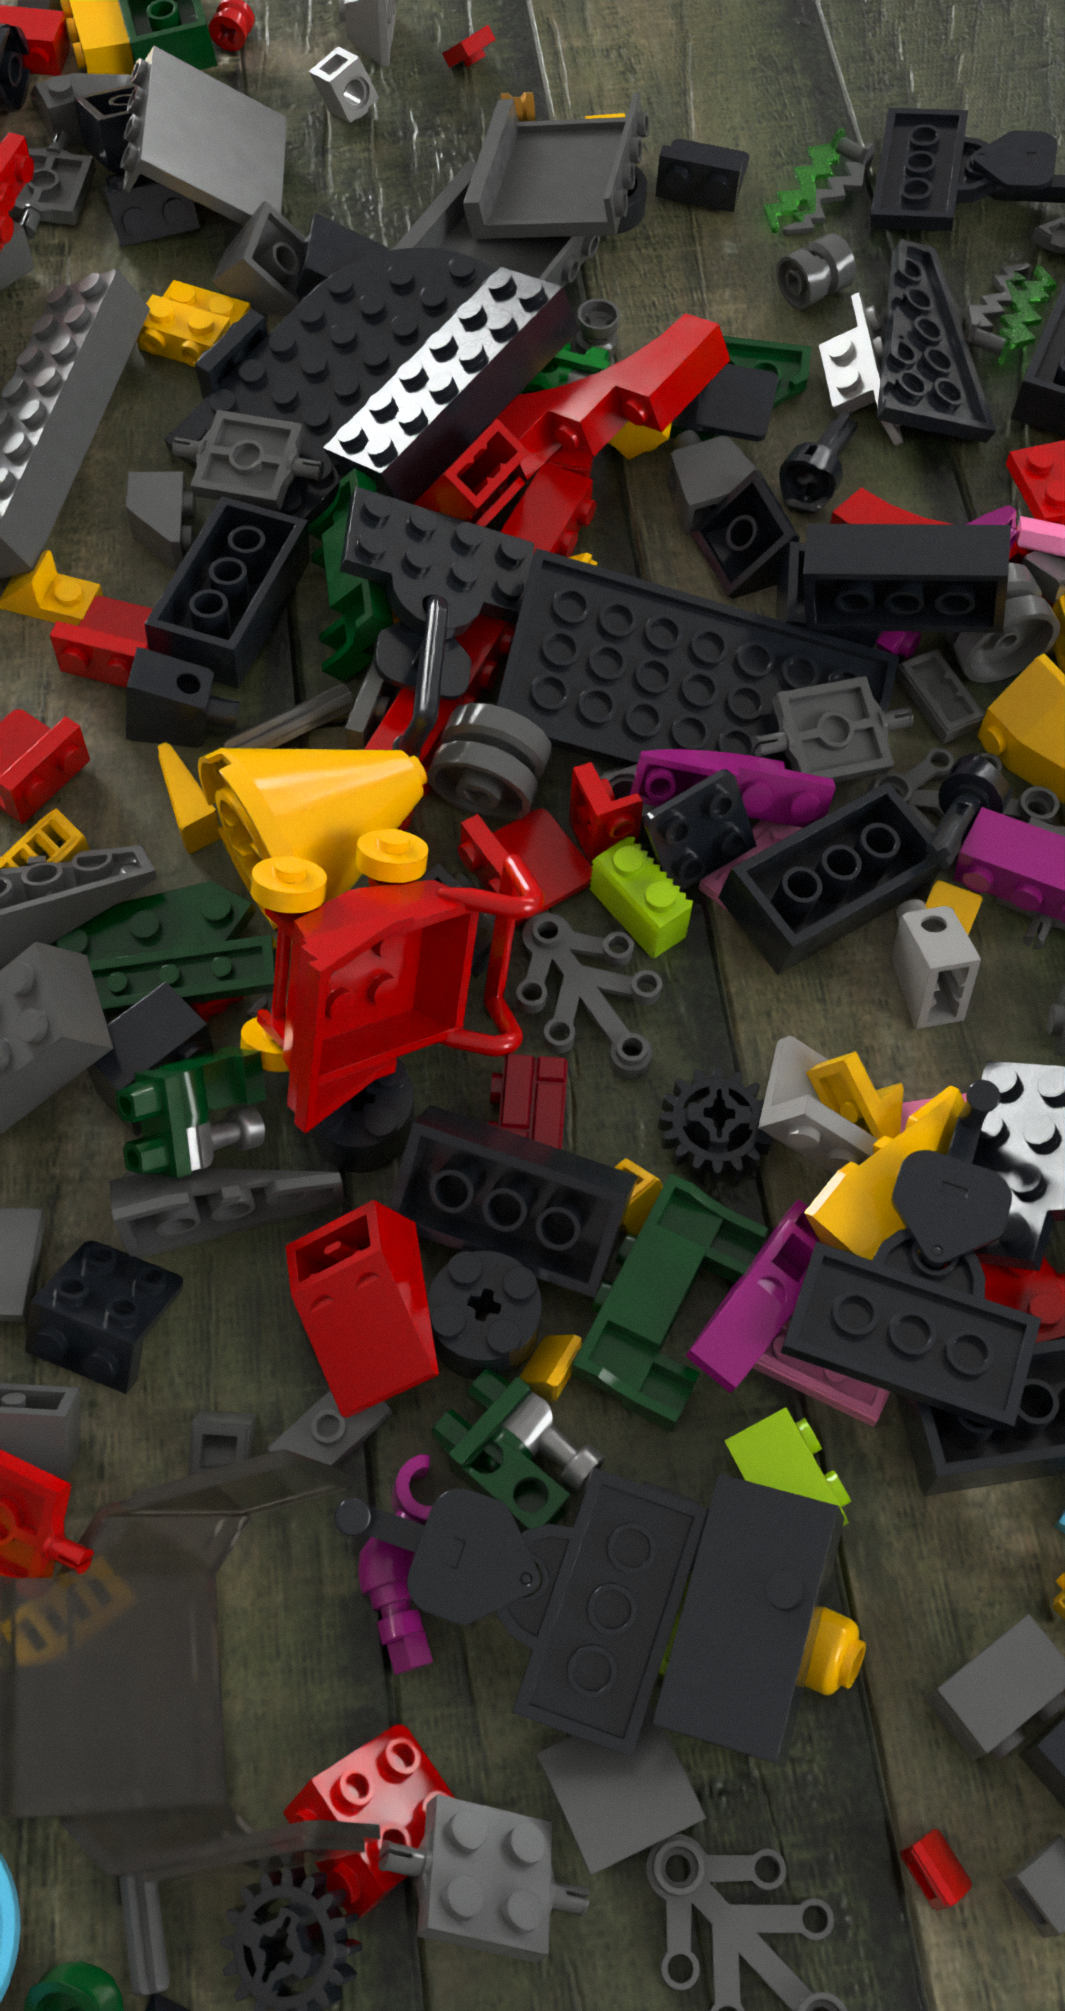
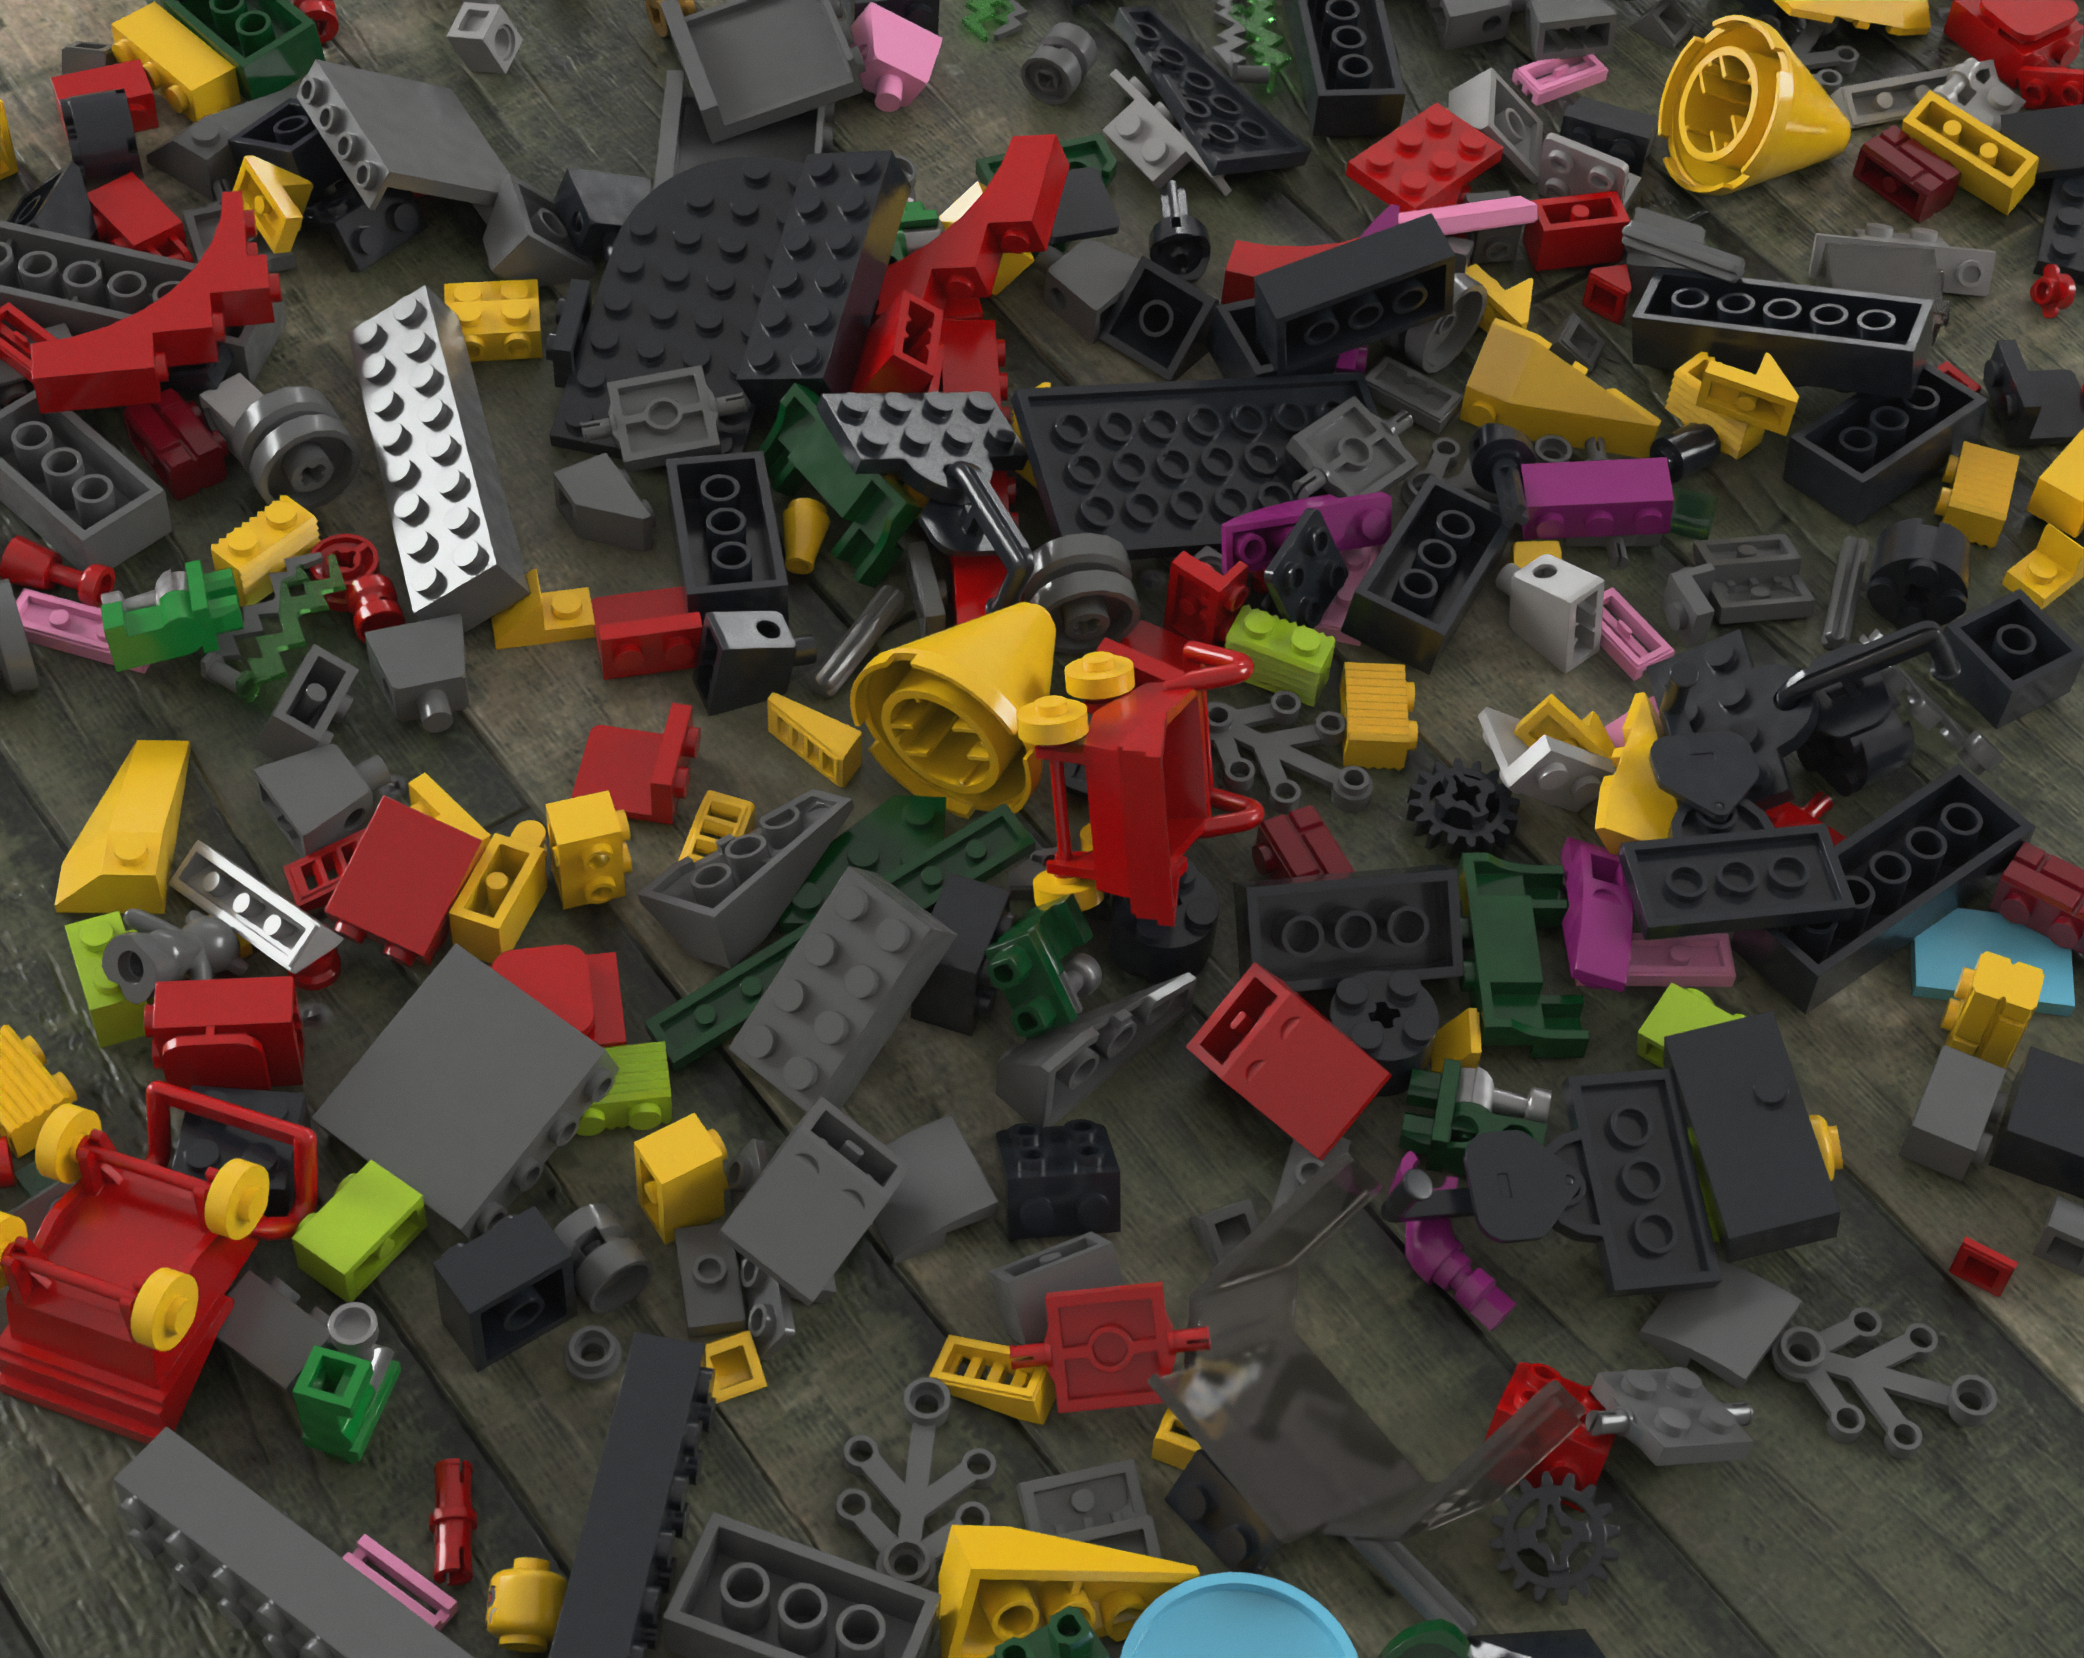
camera: 30 degrees left, 10 degrees down
none -> yellow slope [233,155,313,254]
none -> yellow cone [782,498,830,574]
none -> bright pink torso [849,2,942,112]
none -> yellow brick [1339,662,1418,771]
none -> bright pink tile [1600,587,1675,681]

